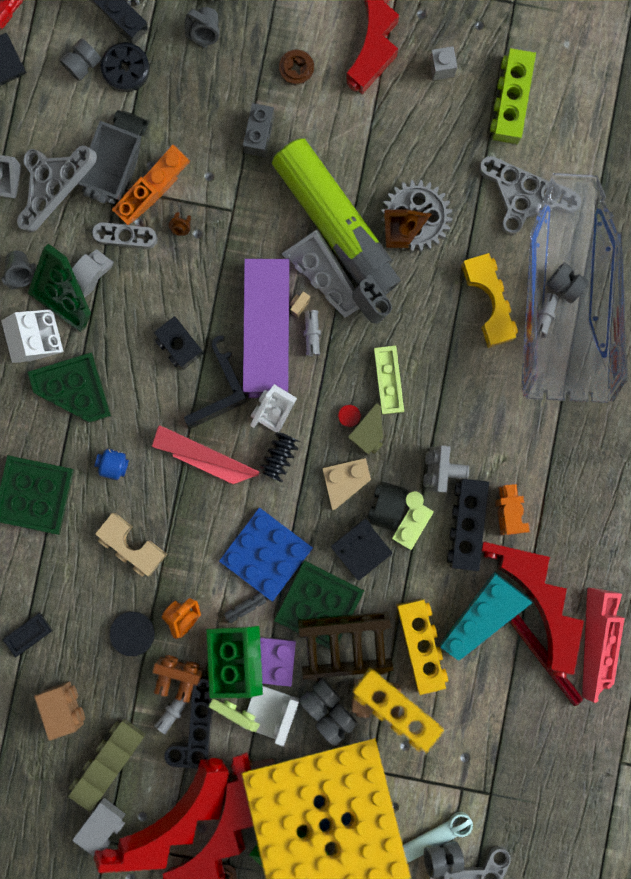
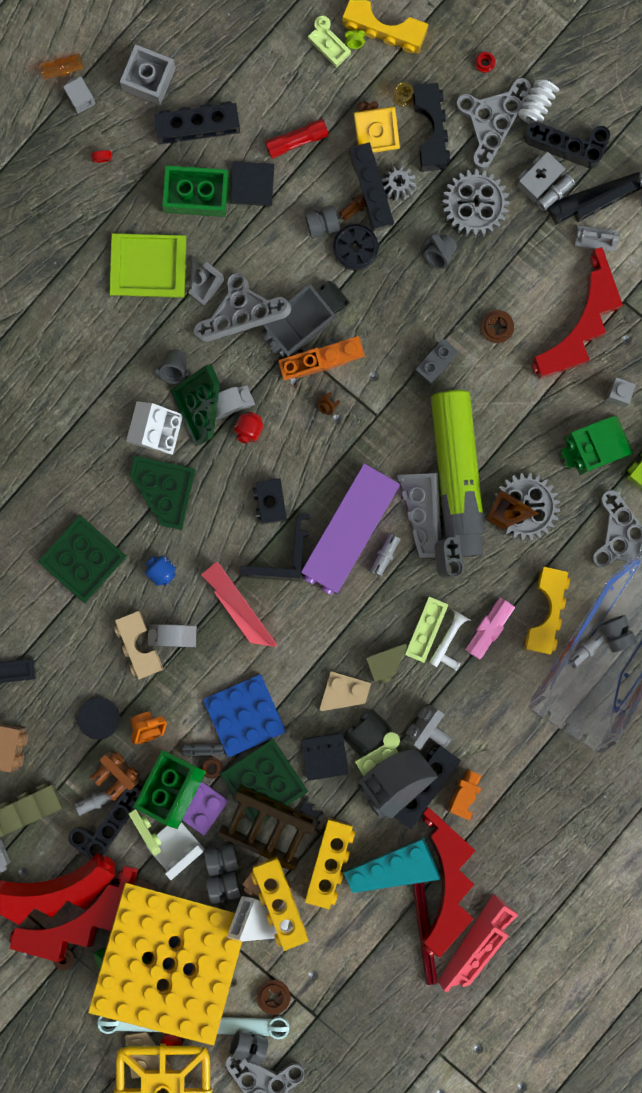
camera: 25 degrees right, 0 degrees up
light grey beam [92,222,157,249] -> none
white bracket [250,384,297,432] -> none
black piece [259,432,300,483] -> none
tan plate [290,292,310,318] -> none
red tile [338,405,361,427] -> none
none -> light grey brick [148,624,197,647]
none -> reddish brown plate [201,757,222,779]
none -> white slope [226,896,290,941]
none -> red head [233,412,264,444]
none -> reddish brown gear [257,979,291,1015]
none -> black piece [300,797,323,833]
none -> reddish brown axle [339,193,366,221]
none -> dark grey piece [359,749,438,819]
none -> white piece [429,609,471,671]
none -> bright pink piece [465,598,515,660]
none -> green piece [559,416,634,475]

